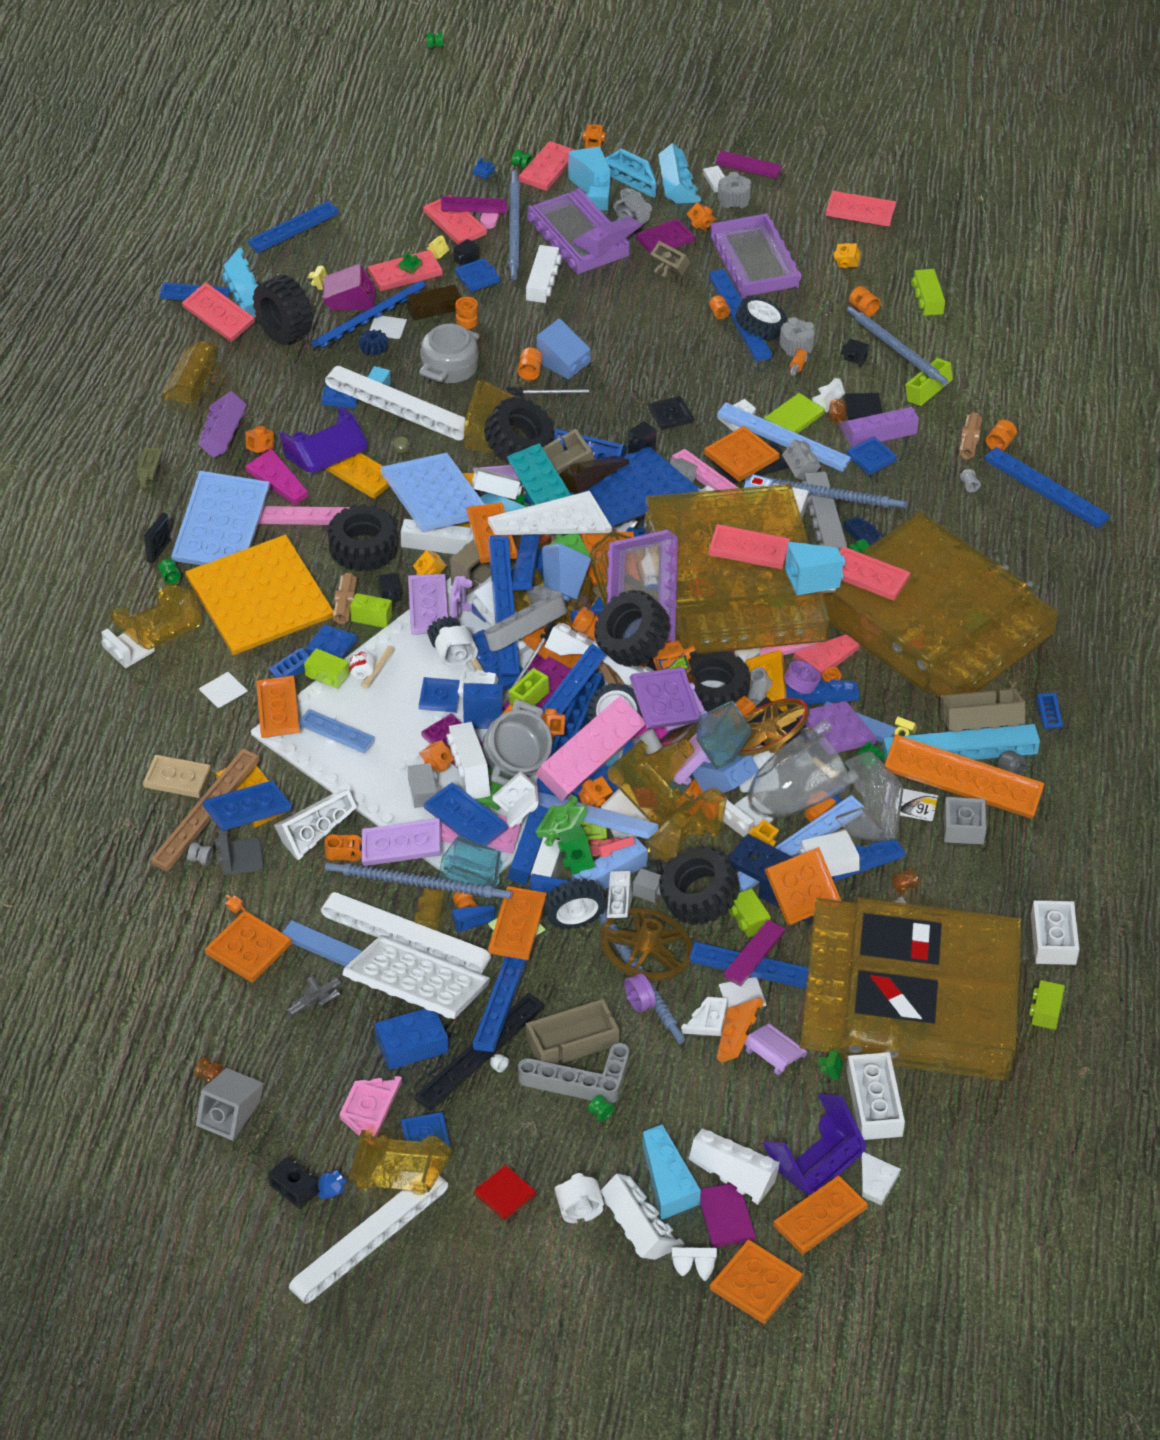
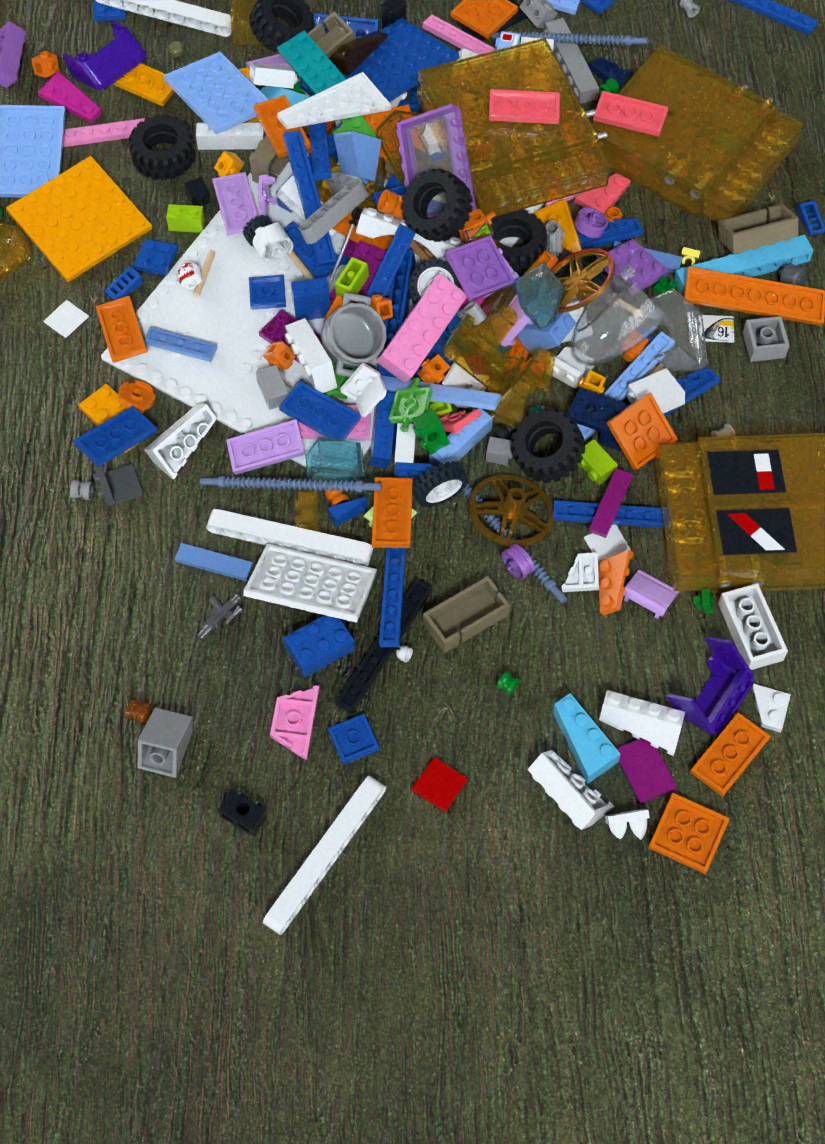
camera: 10 degrees left, 15 degrees up
tan tile [143,755,211,798] -> none
medium nougat plate [151,749,260,872] -> none
orange plate [205,910,292,983] -> none
orange plate [225,895,245,914] -> none
lime brick [304,648,349,689] -> none
blue rock [318,1169,348,1200] -> none
orange piece [324,834,362,861] -> none
medium nougat piece [333,573,357,624] -> none
clear yellow windscreen [348,1130,452,1196] -> none
white wing [458,667,498,698] -> none
light grey beam [518,1043,629,1104] -> none
white brick [555,1173,604,1223] -> none
white slope [607,871,633,918] -> none
light grey brick [670,458,698,483] -> none
medium azure slope [785,542,845,596] -> none
clear orange wheel [892,868,919,893] -> none
none -> orange plate [118,380,156,413]

